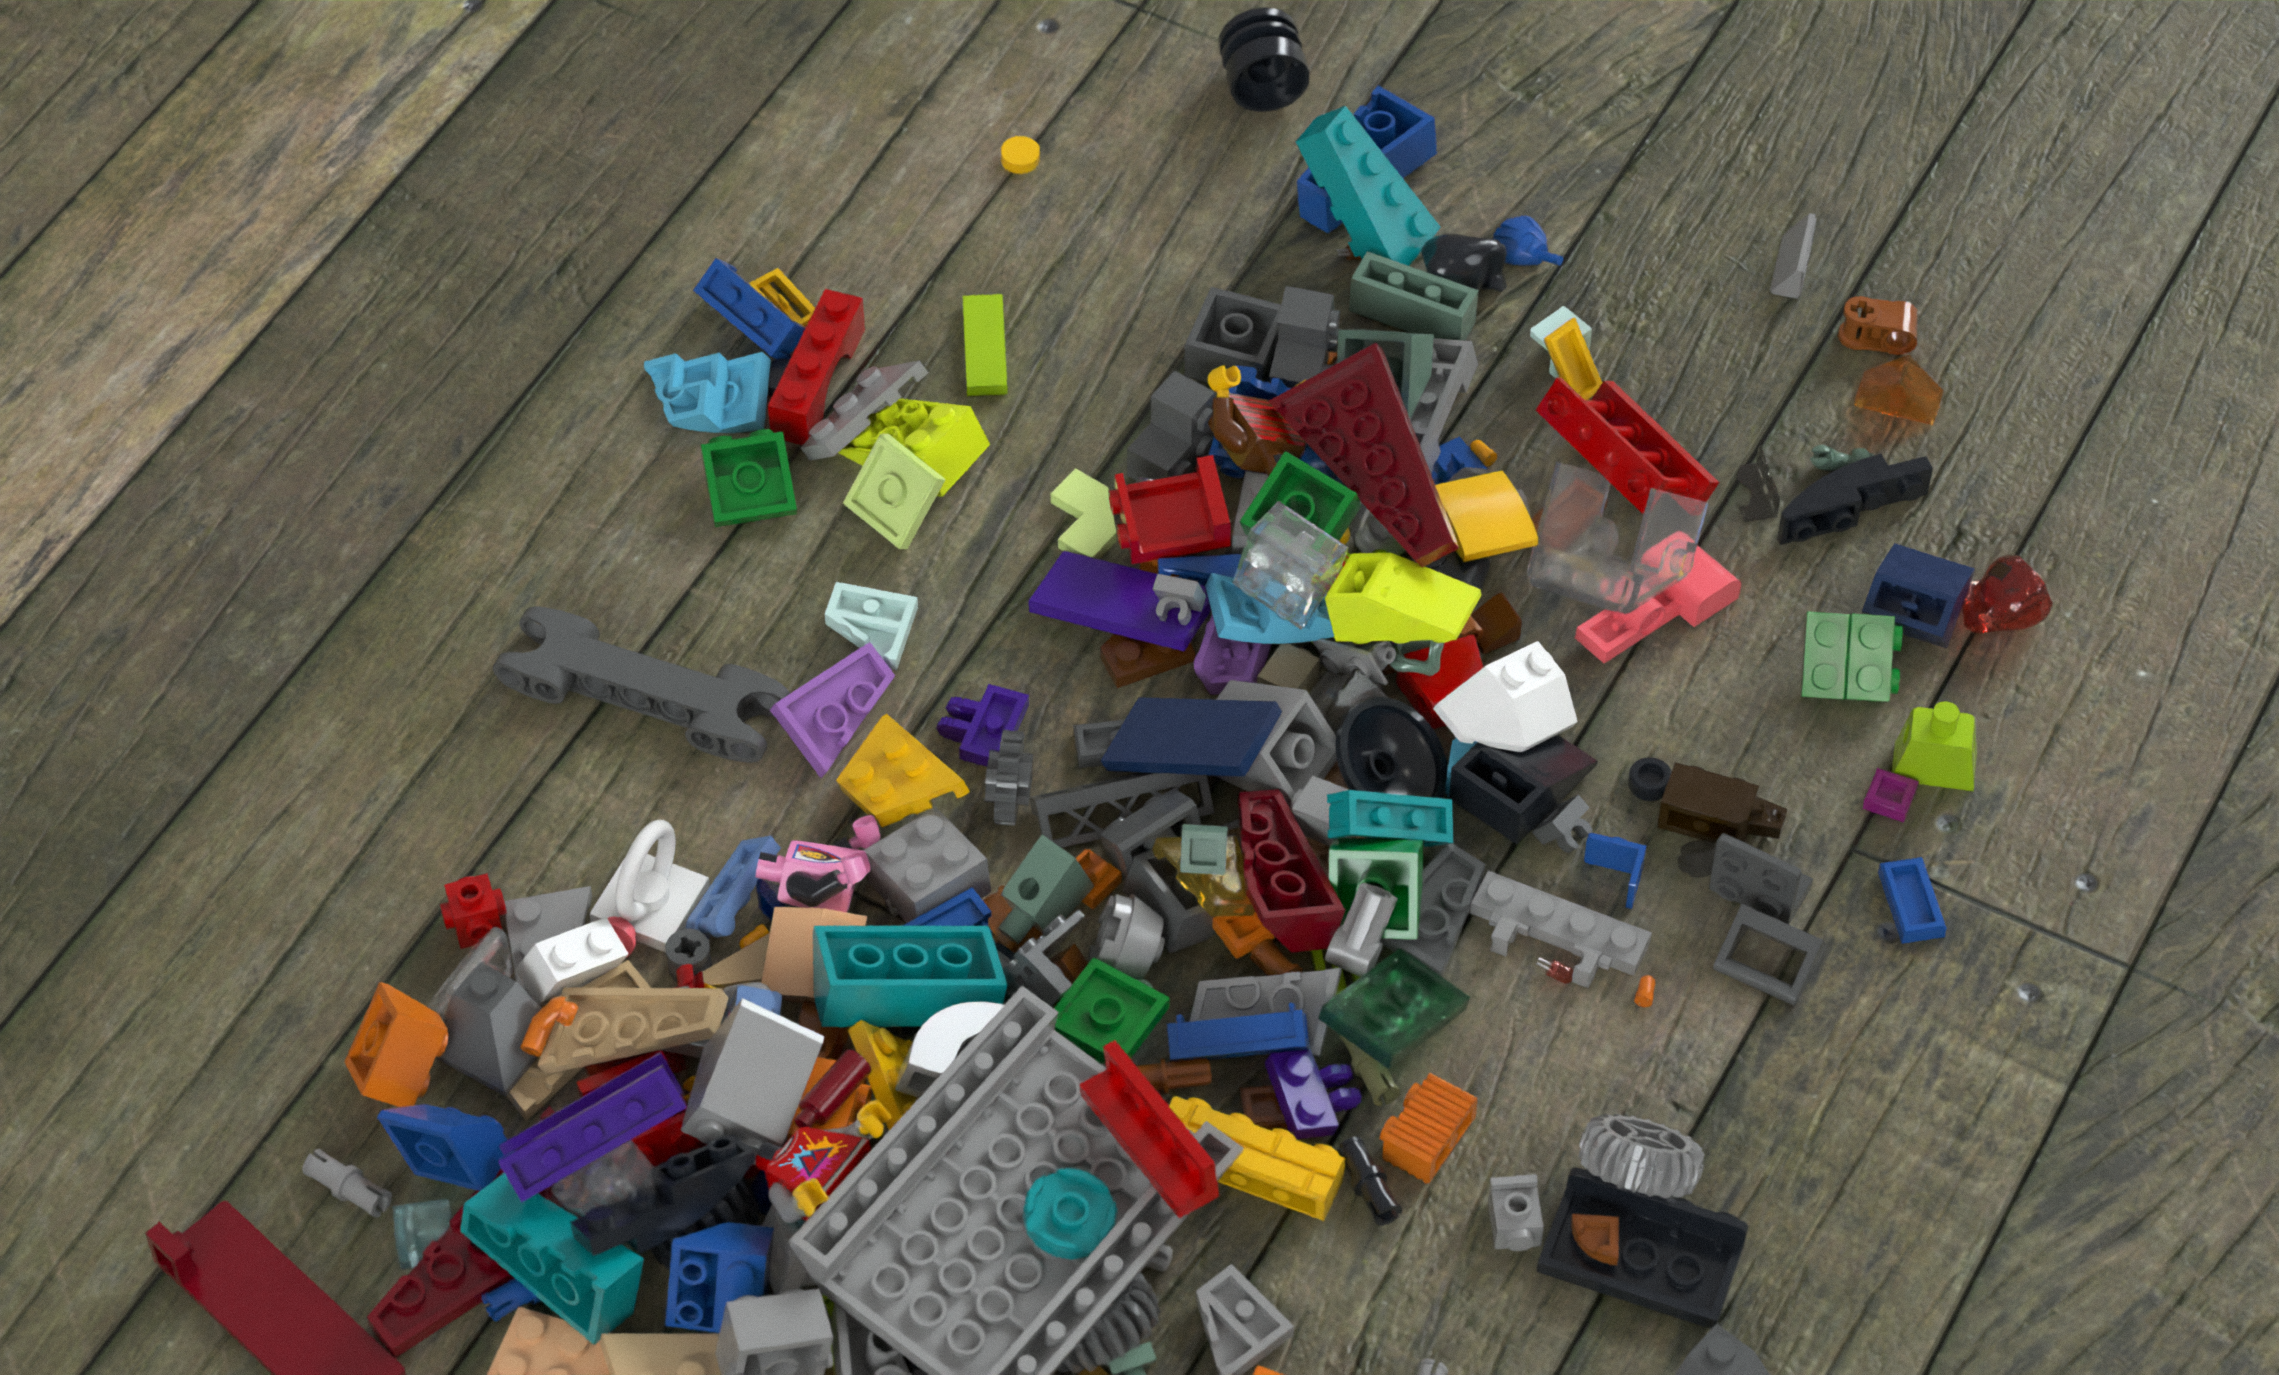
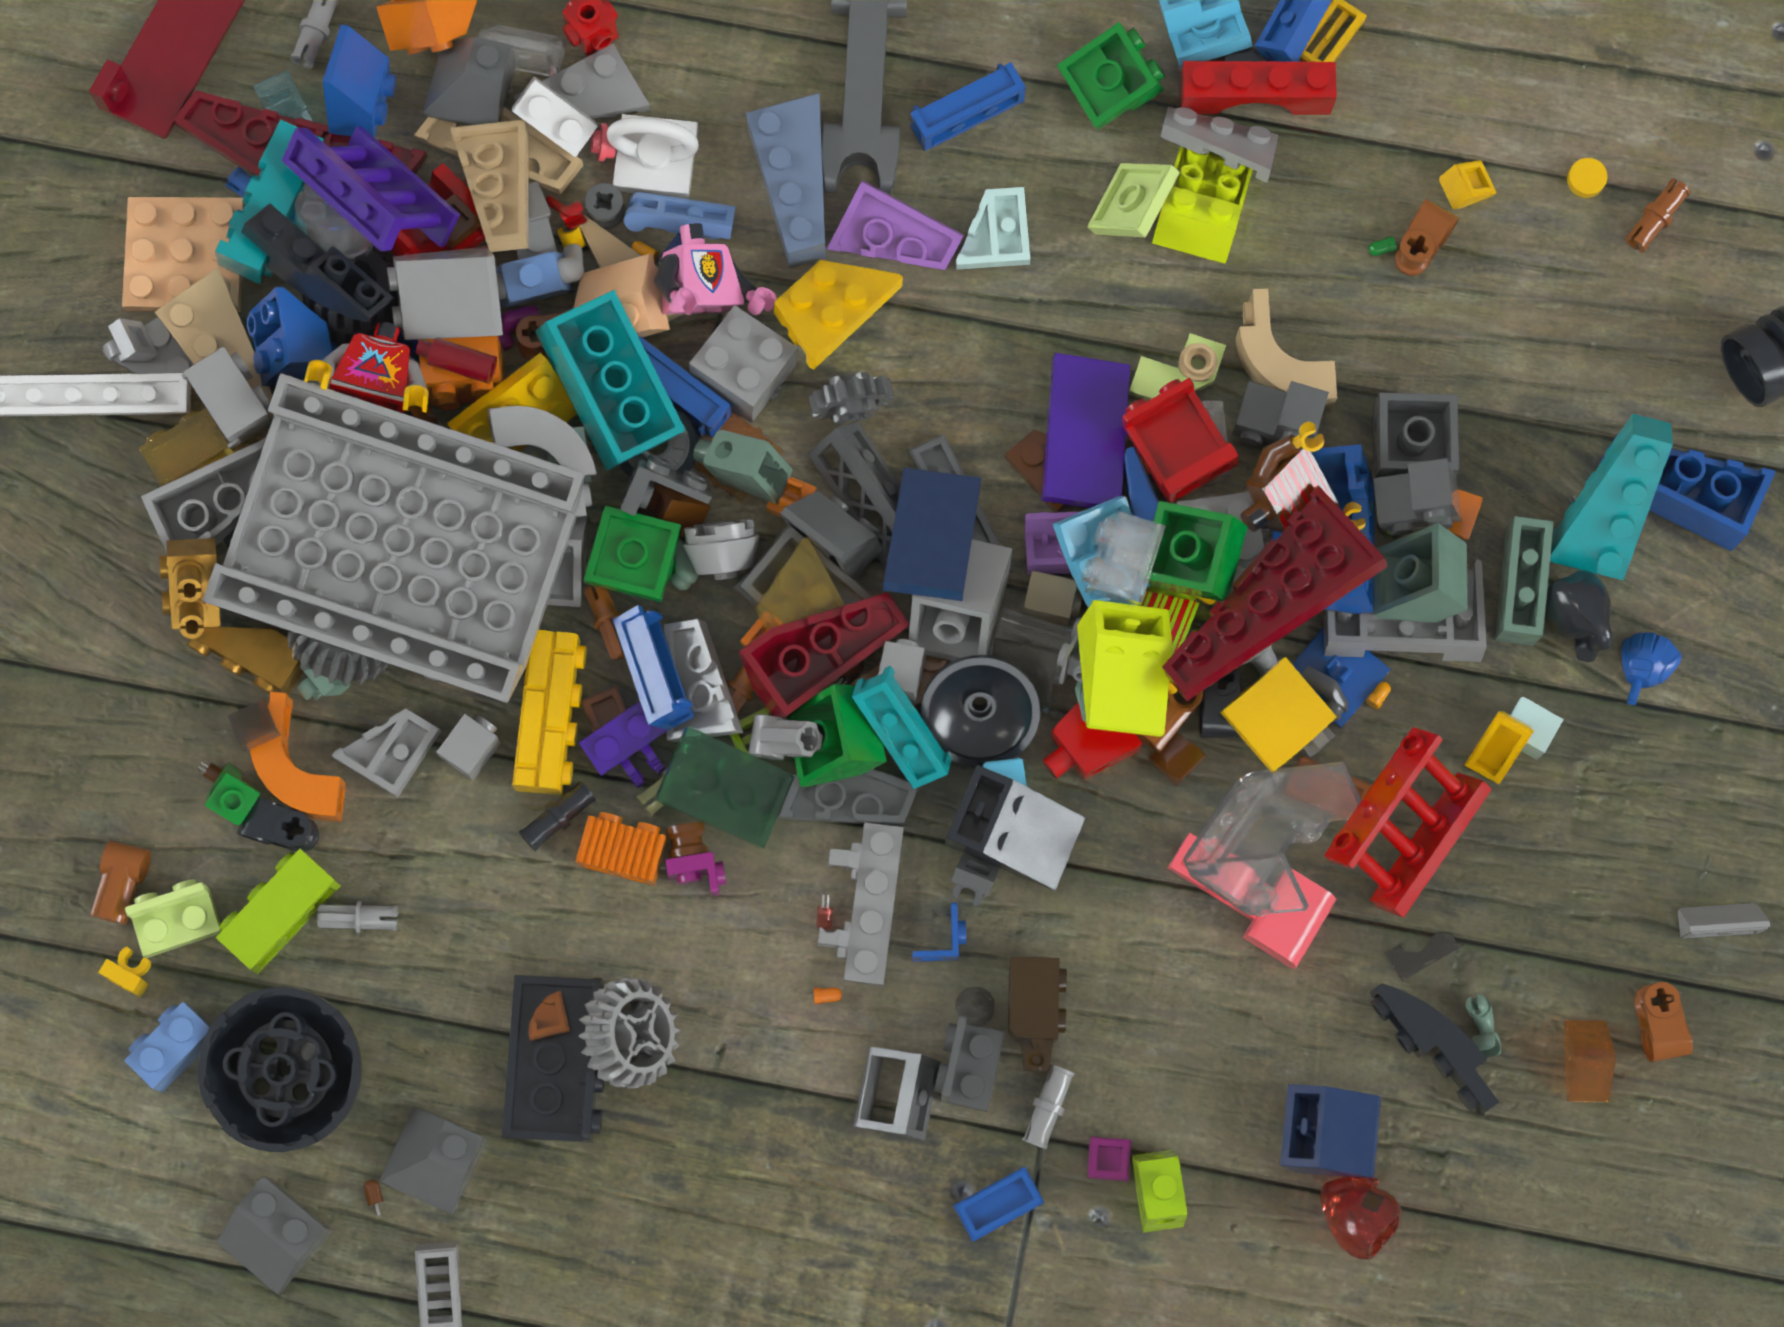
camera: 70 degrees right, 25 degrees up
orange arm [520,996,578,1057] -> none
dark purple hinge [936,684,1029,767] -> none
lime tile [963,294,1008,396] -> none
teal tile [1022,1168,1118,1260] -> none
red fence [1079,1040,1219,1219] -> none
light grey tile [1153,574,1206,626] -> none
sand green tile [1180,824,1228,875] -> none
white wedge [1433,641,1578,752] -> none
light grey brick [1488,1174,1543,1251] -> none
black tile [1628,757,1672,801] -> none
plate [1800,611,1903,703] -> none
none -> light grey brick [436,714,501,781]
none -> reddish brown wheel [665,822,708,859]
none -> magenta bracket [665,852,726,897]
none -> sand blue wedge [746,93,826,268]
none -> blue container [910,62,1026,152]
none -> light grey pin [1022,1064,1075,1149]
none -> tan plate [1178,343,1218,382]
none -> tan arch [1235,289,1337,409]
none -> green piece [1368,236,1397,256]
none -> dark orange piece [1395,199,1459,276]
none -> yellow slope [1439,160,1496,210]
none -> dark orange pin [1625,178,1691,253]

